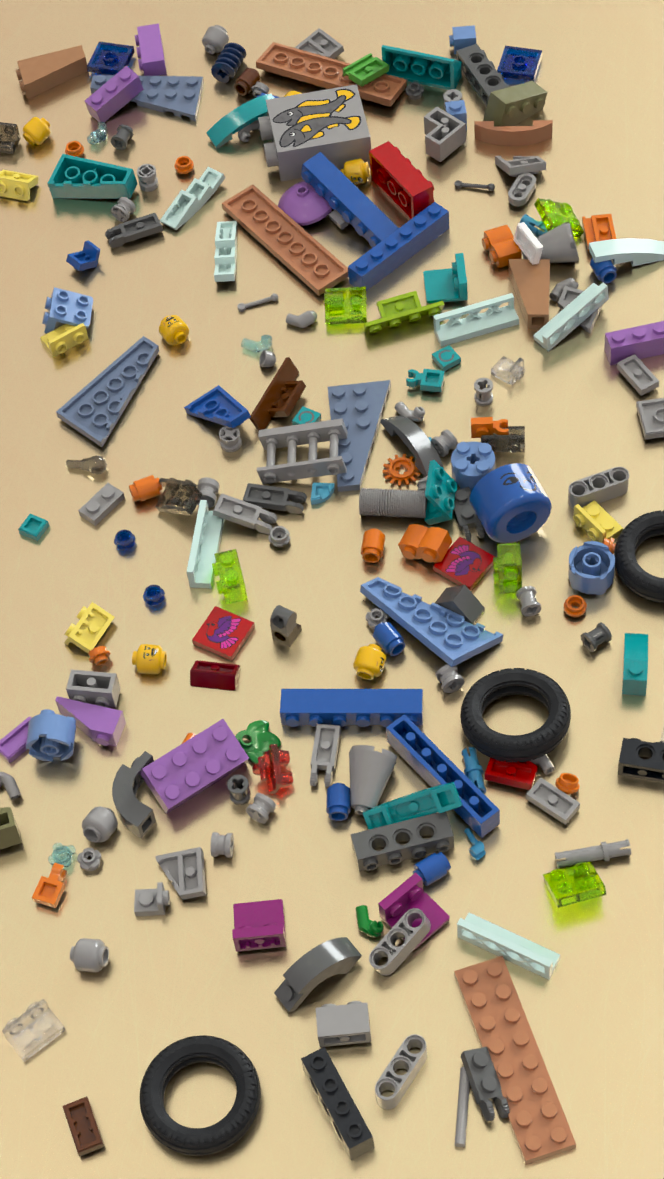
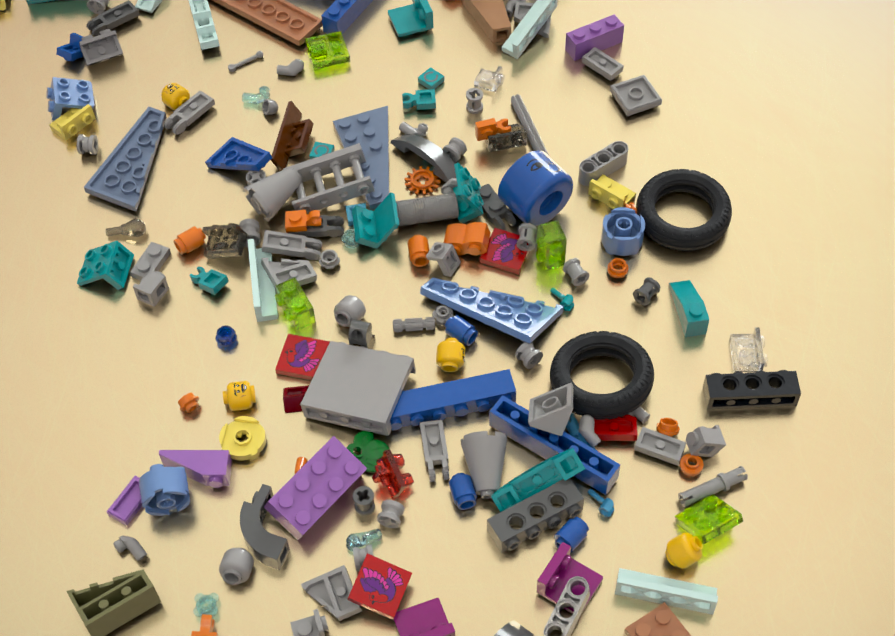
camera: 20 degrees left, 0 degrees up
teal tile [18,514,50,541] -> none
light yellow bracket [64,602,115,653] -> none
light grey brick [66,669,121,708] -> none
light grey plate [77,848,101,871] -> none
clear blue plate [114,530,136,550] -> none
green arm [355,905,384,937] -> none
lime bracket [363,291,444,333] -> none
light aqua fence [433,293,519,347] -> none
dark grey slope [435,585,485,625] -> none
medium blue brick [451,442,495,491] -> none
none -> light grey wheel [77,134,98,155]
none -> teal bracket [77,241,134,290]
none -> light grey bracket [79,29,123,66]
none -> light grey brick [133,270,169,307]
none -> light grey hinge [164,91,215,135]
none -> teal plate [189,267,229,295]
none -> light yellow plate [219,416,266,461]
none -> light grey cone [243,168,301,221]
none -> light grey wing [261,258,317,292]
none -> orange plate [285,210,322,233]
none -> light grey panel [300,341,416,436]
none -> light grey head [334,295,366,327]
none -> clear light blue plate [341,229,359,248]
none -> clear light blue arm [346,529,382,551]
none -> tile [347,553,412,620]
none -> teal bracket [352,192,399,249]
none -> light grey axle [393,317,435,332]
none -> light grey bracket [426,242,461,277]
none -> light grey axle [511,94,550,157]
none -> light grey bush [517,223,537,251]
none -> light grey slope [528,383,573,436]
none -> teal hand [550,288,574,312]
none -> light grey arm [579,415,602,448]
none -> yellow head [665,532,703,569]
none -> orange plate [680,453,704,476]
none -> light grey brick [685,425,726,457]

